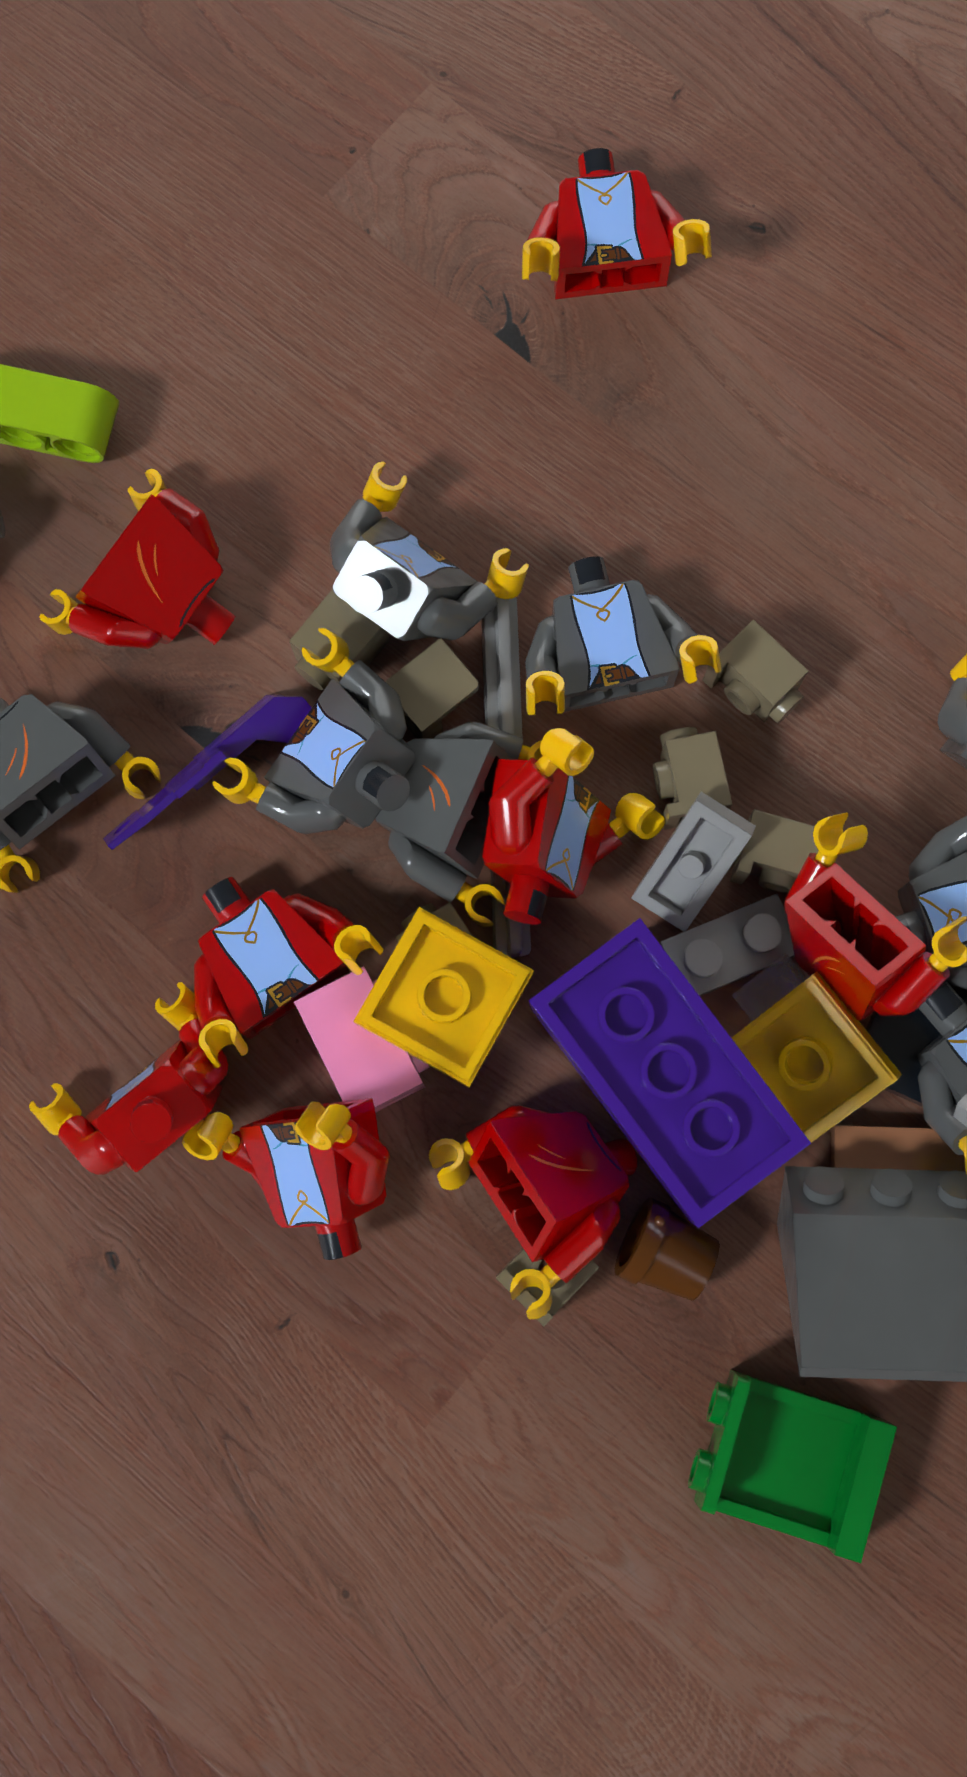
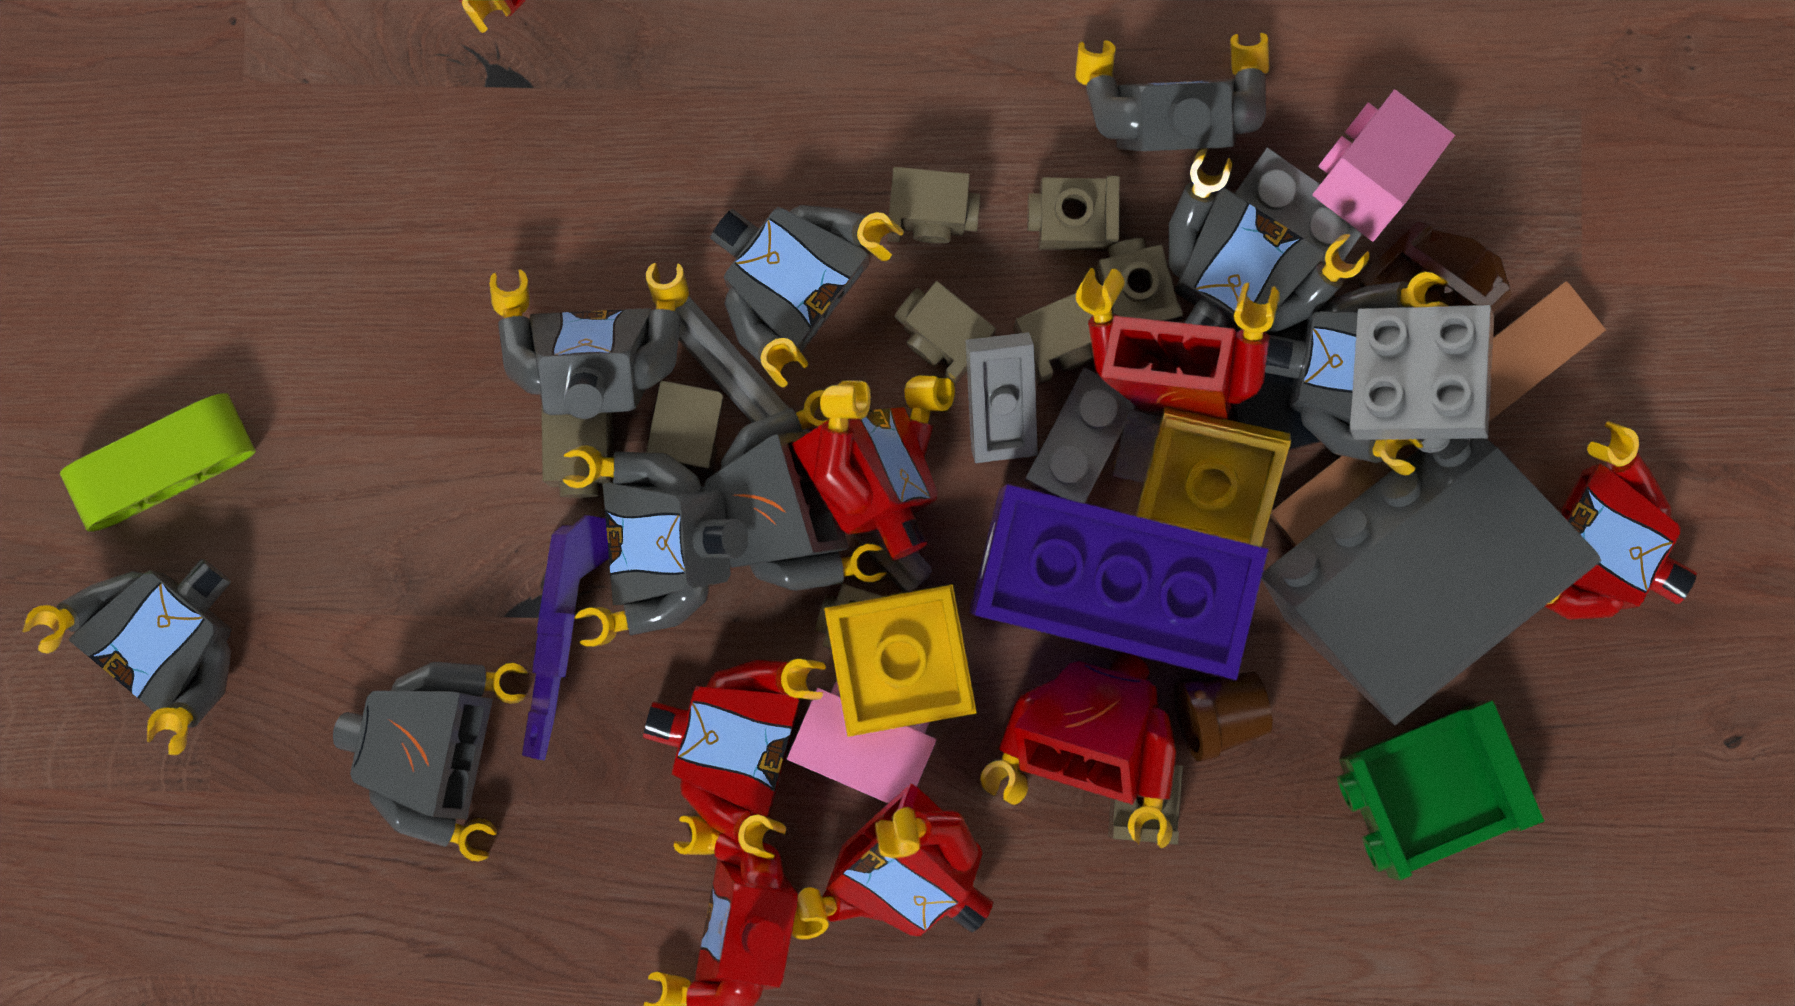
camera: 45 degrees left, 5 degrees up
red torso [39,469,236,649] -> none
none -> dark tan brick [1027,176,1120,251]
none -> dark tan brick [1096,238,1183,323]

